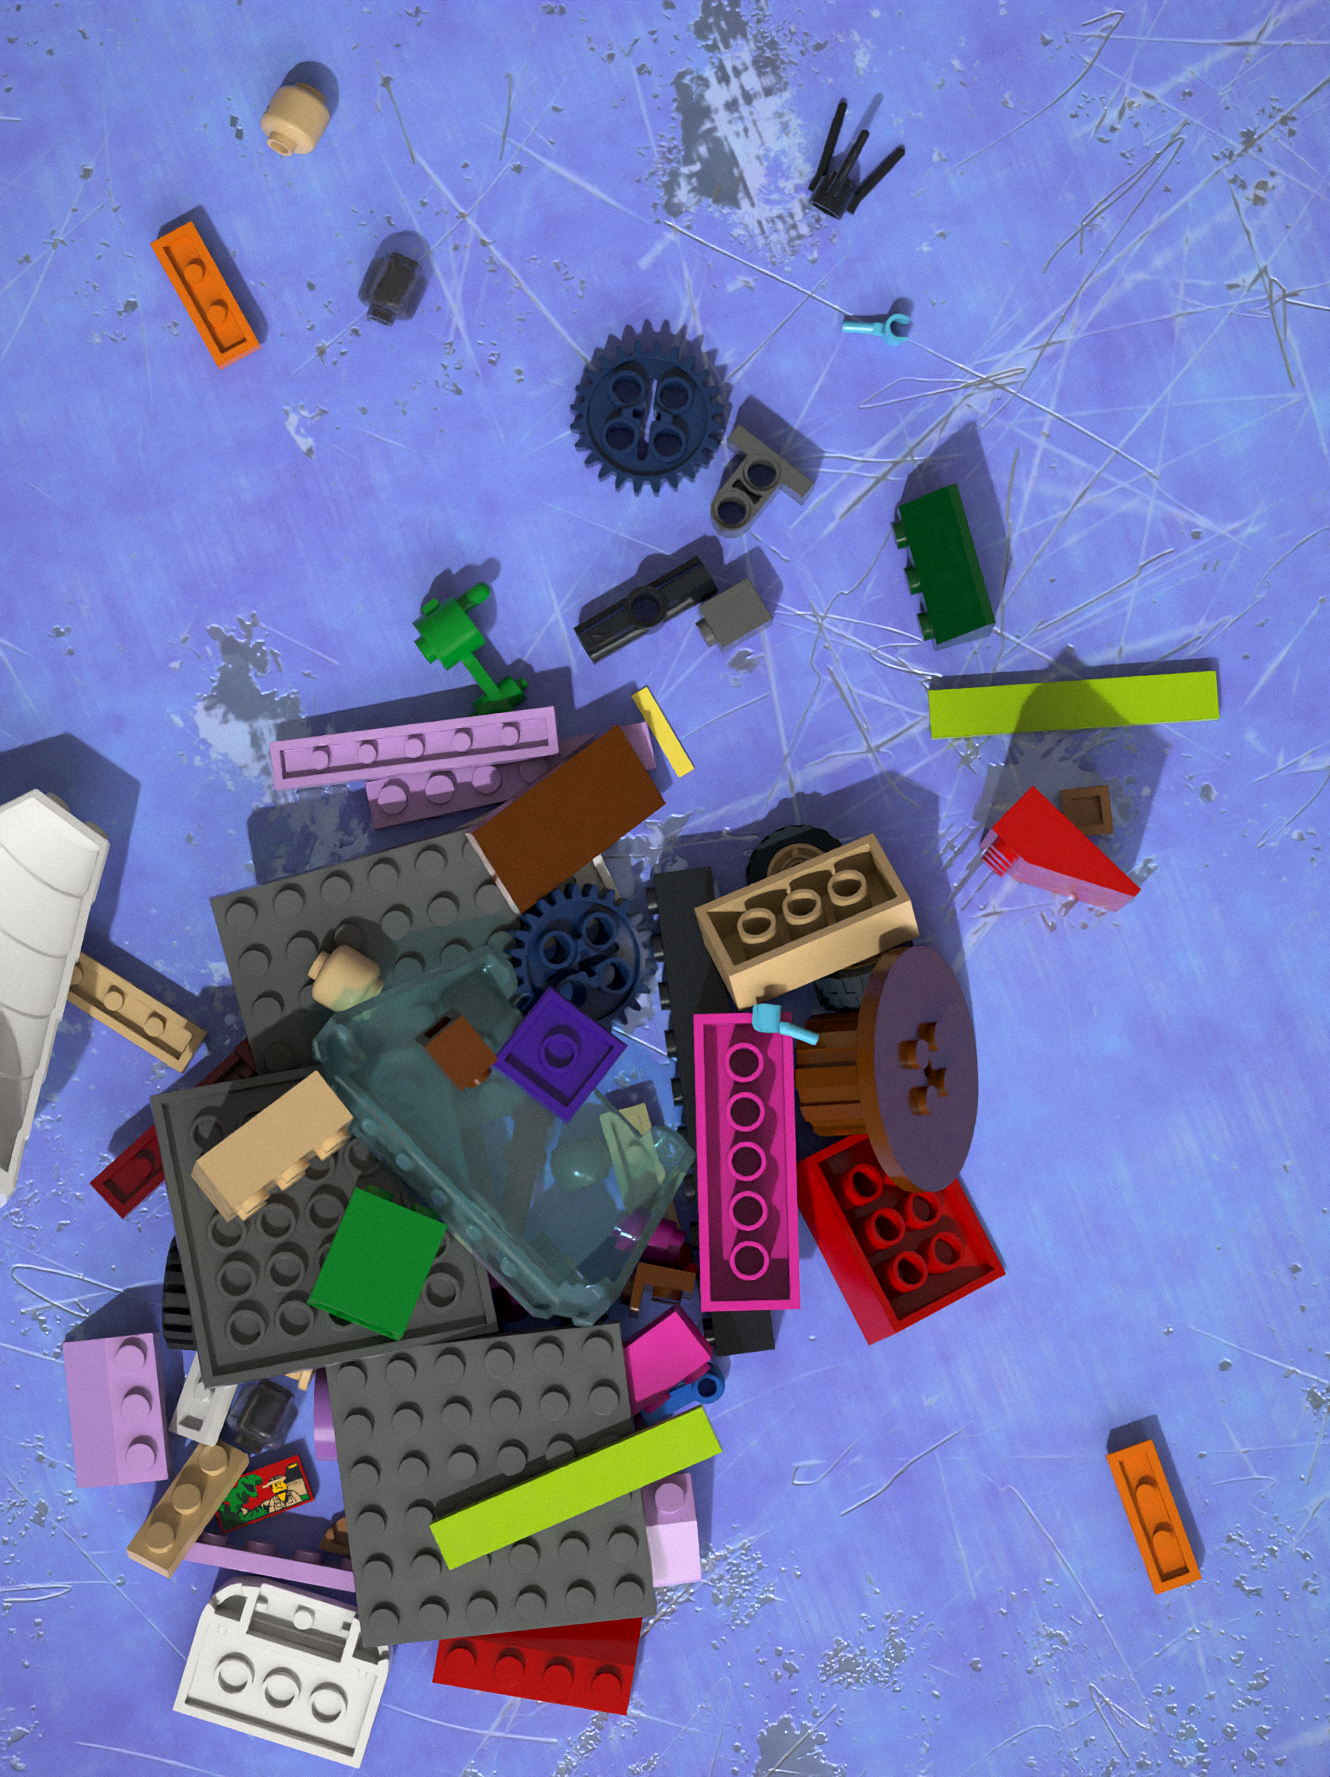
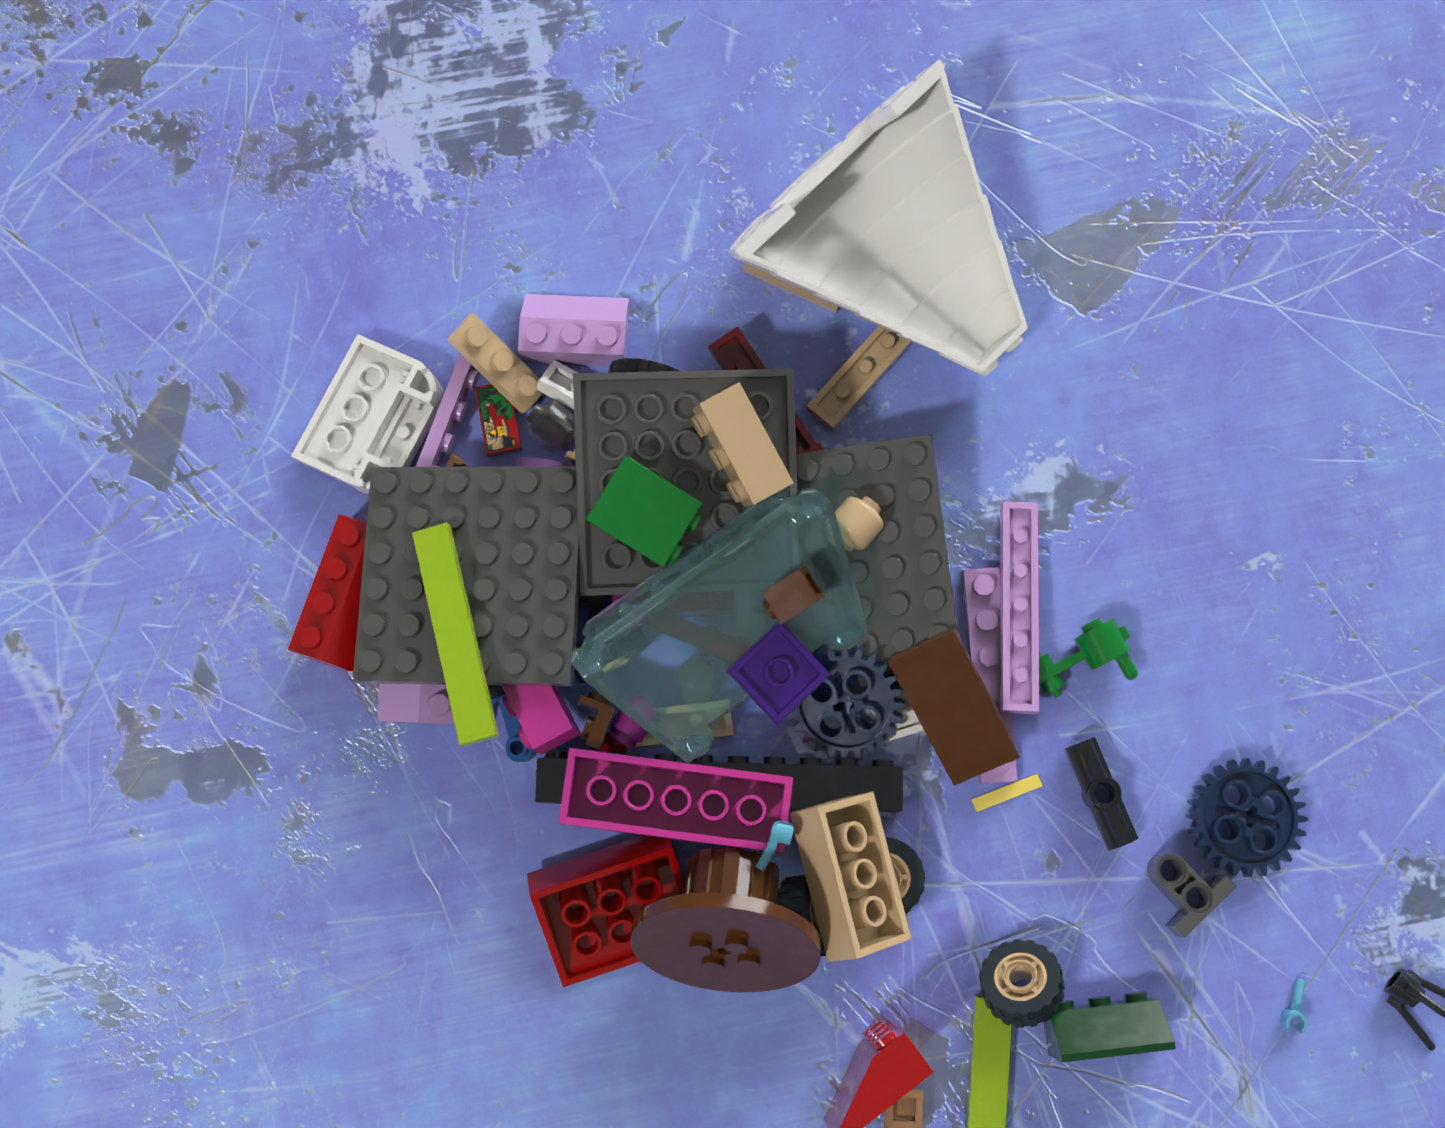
camera: 90 degrees right, 5 degrees down
orange plate [150,221,261,370] -> none
clear smoke head [357,251,427,327] -> none
dark grey brick [695,578,773,654] -> none
orange plate [1105,1439,1202,1595] -> none
none -> black wheel [979,939,1065,1028]

